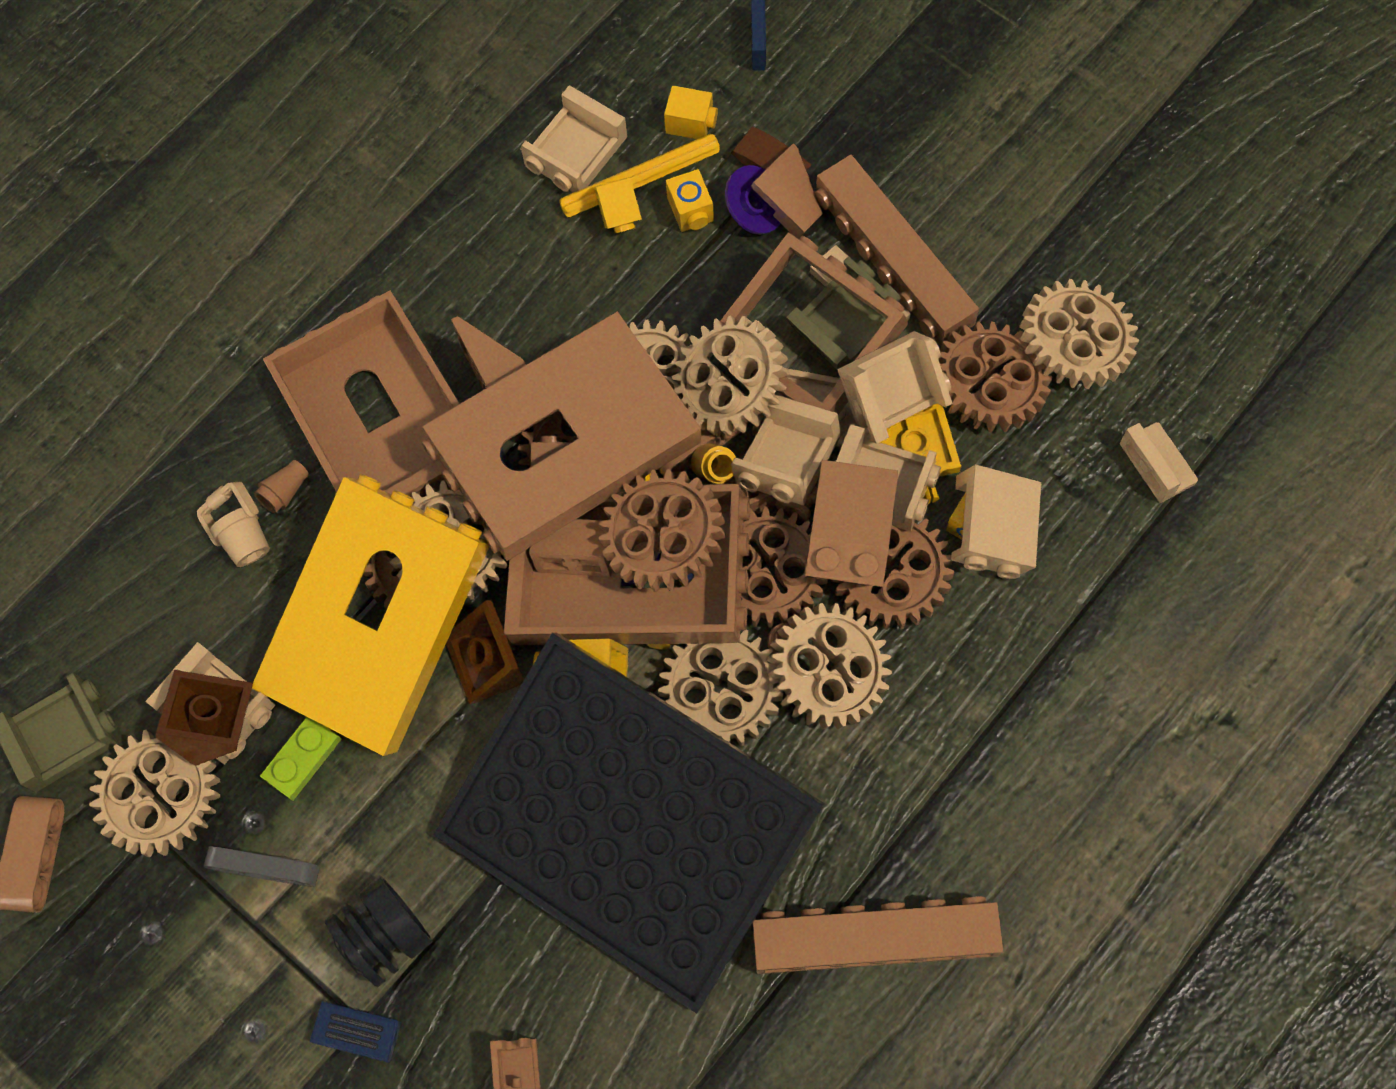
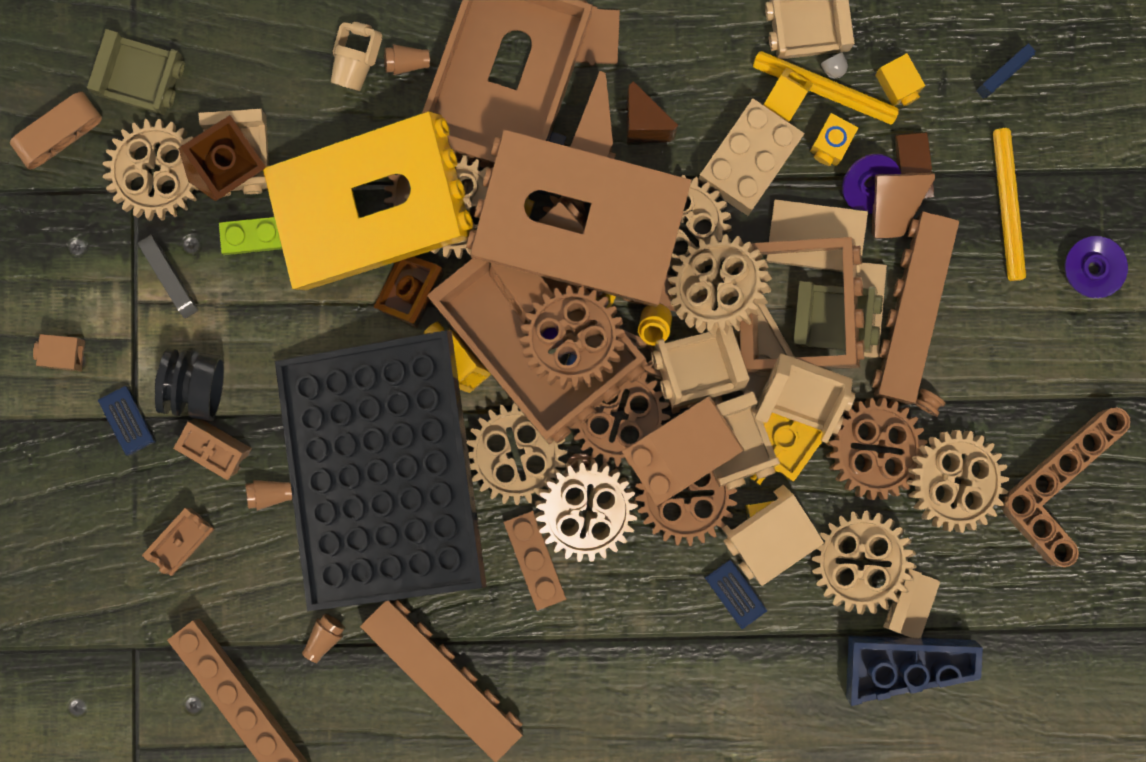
camera: 40 degrees right, 15 degrees up
none -> medium nougat brick [33,334,85,372]
none -> medium nougat hinge [173,418,252,480]
none -> medium nougat cone [245,480,292,511]
none -> medium nougat cone [302,614,345,663]
none -> medium nougat plate [504,511,566,611]
none -> medium nougat piece [576,6,620,66]
none -> reddish brown slope [627,81,678,143]
none -> tan brick [698,99,805,216]
none -> dark blue tile [704,559,767,629]
none -> tan tile [766,200,868,274]
none -> tan gear [812,511,917,615]
none -> light grey hinge [820,52,848,79]
none -> dark blue wedge [846,635,983,706]
none -> medium nougat bush [914,389,946,417]
none -> yellow axle [993,128,1026,281]
none -> medium nougat beam [1001,407,1131,567]
none -> dark purple dish [1065,236,1128,298]

